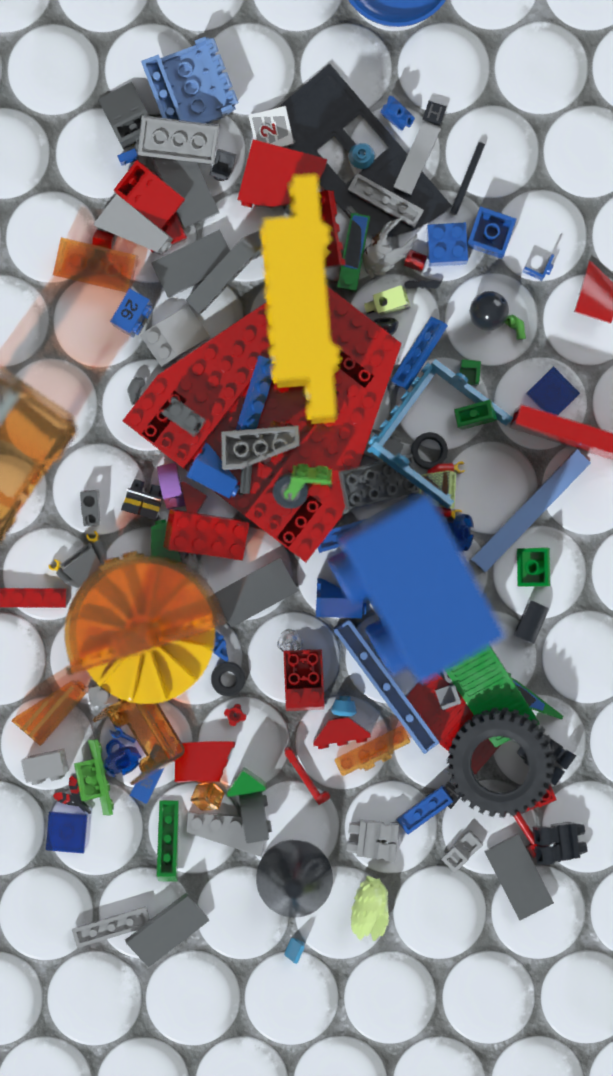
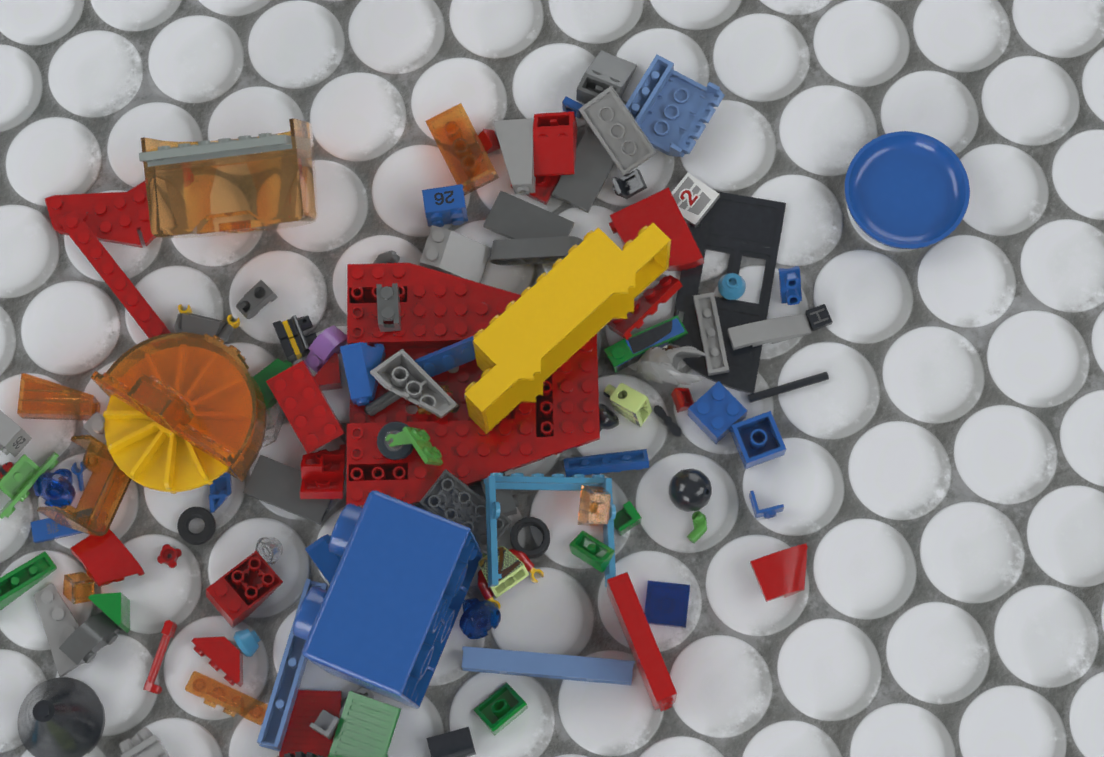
camera: 50 degrees right, 15 degrees down
none -> red slope [300,444,346,499]
none -> clear orange torso [577,485,611,527]

